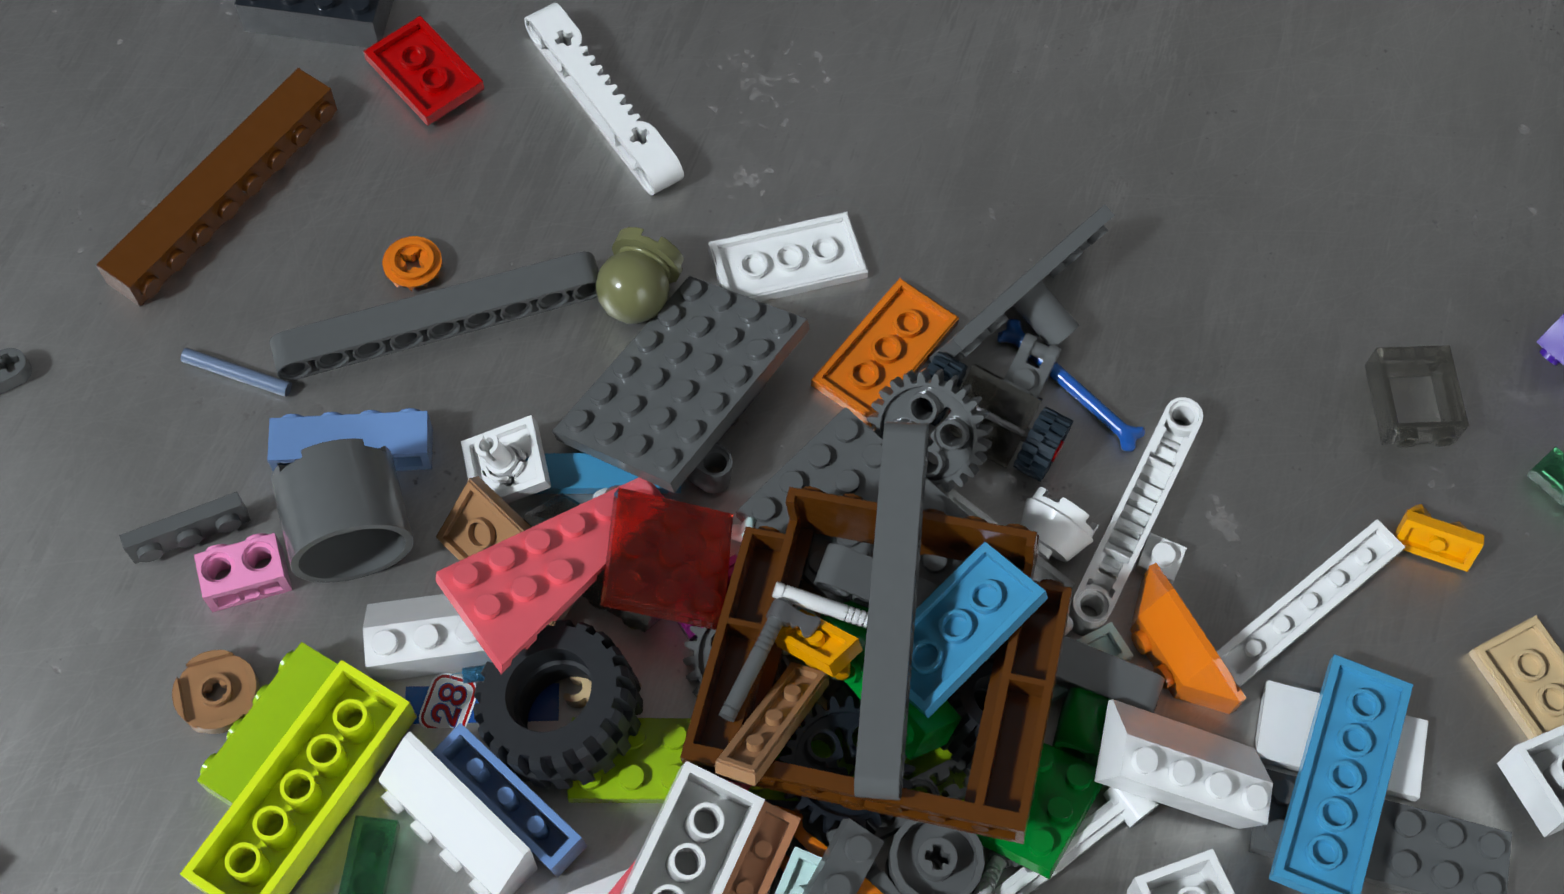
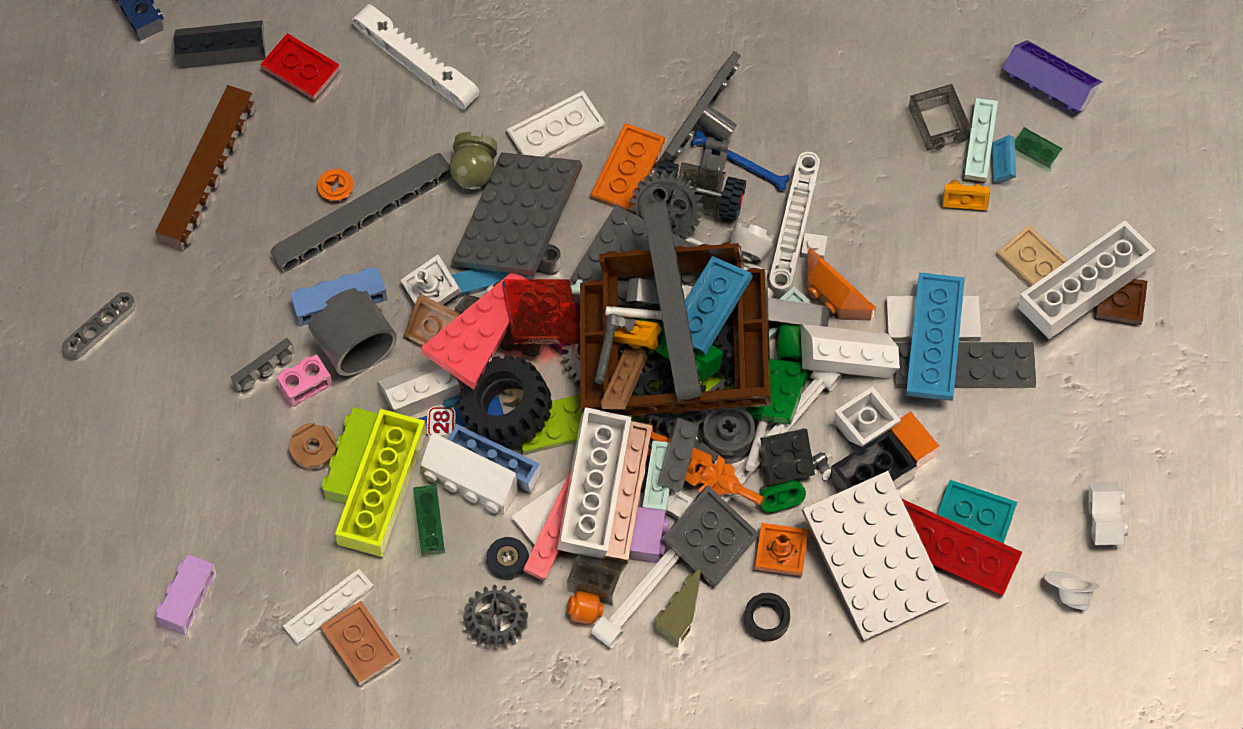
camera: 10 degrees left, 0 degrees up
sand blue bar [181,348,292,397] -> none
white plate [1217,519,1405,687] -> none
none -> light aqua plate [964,98,998,182]
none -> dark azure plate [992,135,1016,184]

